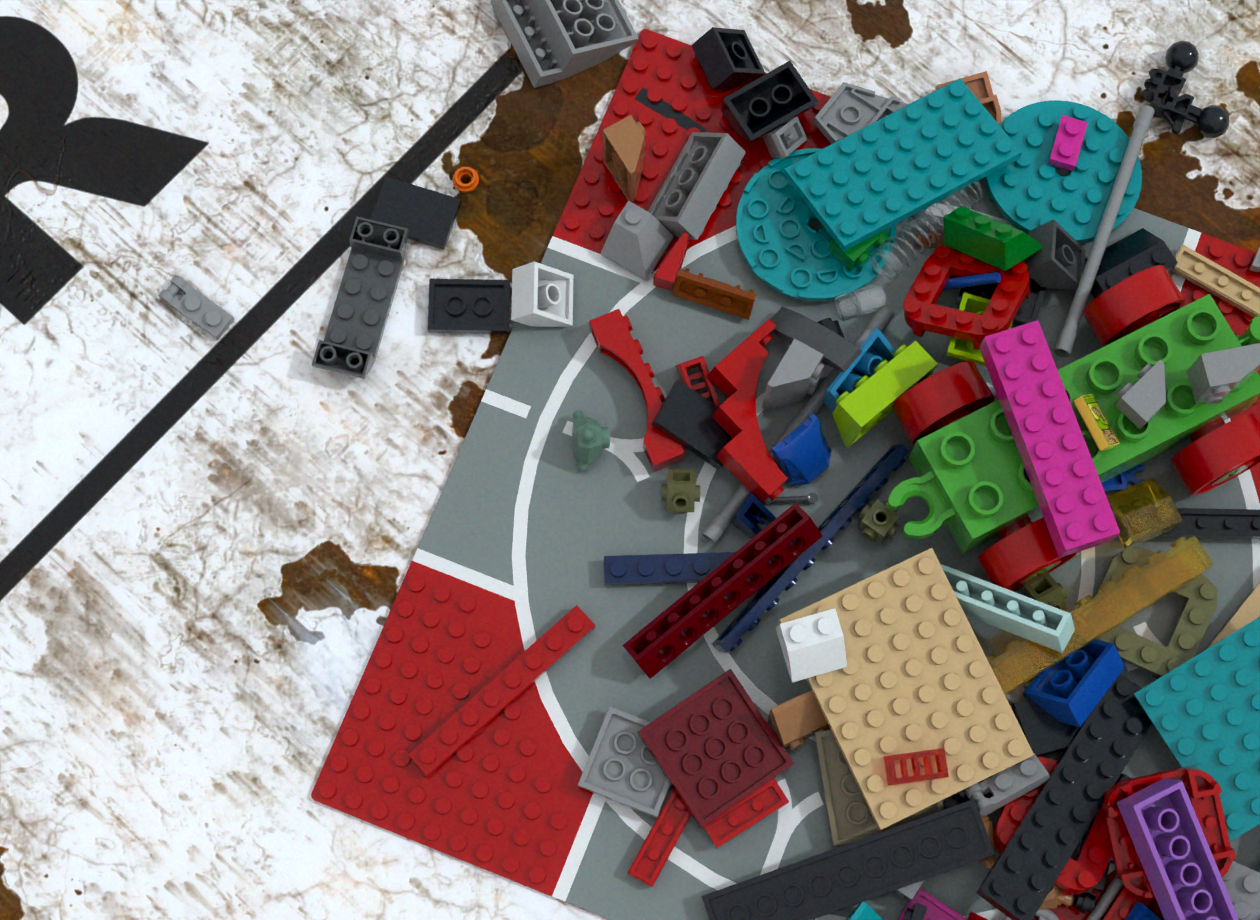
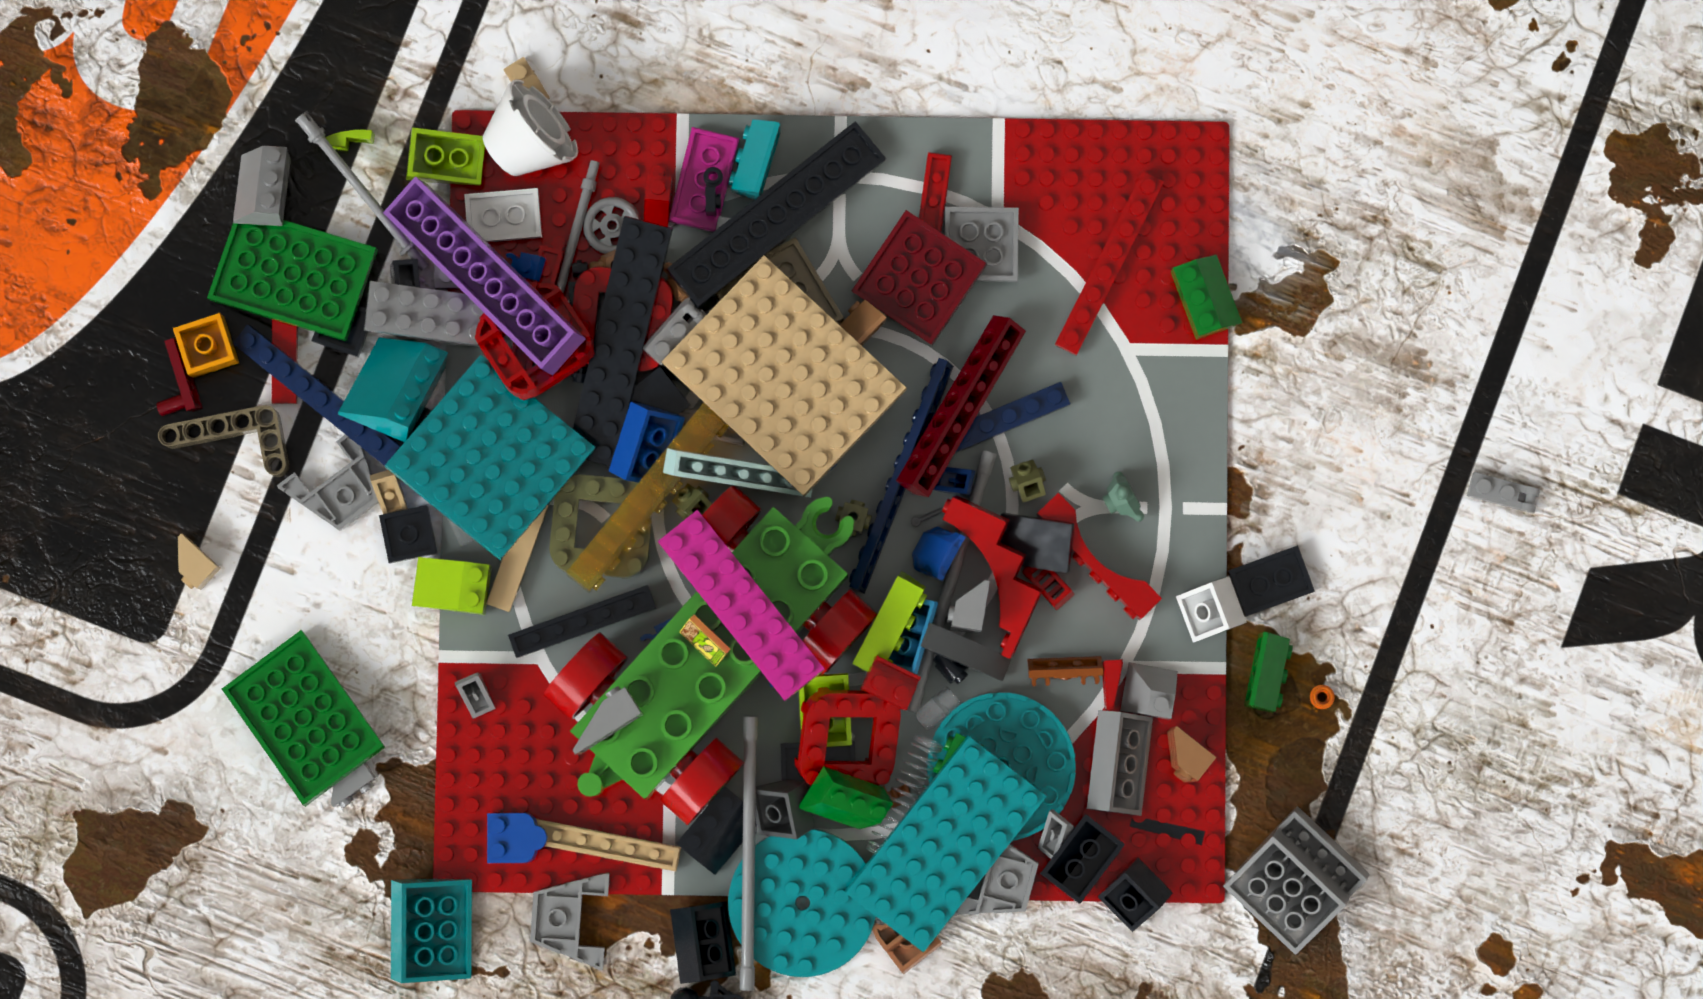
camera: 160 degrees right, 10 degrees up
dark grey slope [312,216,409,379] -> none
black tile [370,177,461,250] -> none
red plate [703,778,789,848] -> none
white slope [775,608,847,683] -> none
clear red slope [883,748,949,786] -> none
blue bar [943,272,1001,290] -> none
dark pink plate [1048,115,1088,171] -> none
clear yellow slope [1107,478,1183,549] -> none
light grey slope [1115,360,1166,429] -> none
none -> black slope [670,901,736,984]
none -> red plate [860,656,921,710]
none -> green slope [1171,255,1242,340]
none -> green slope [1244,632,1293,712]

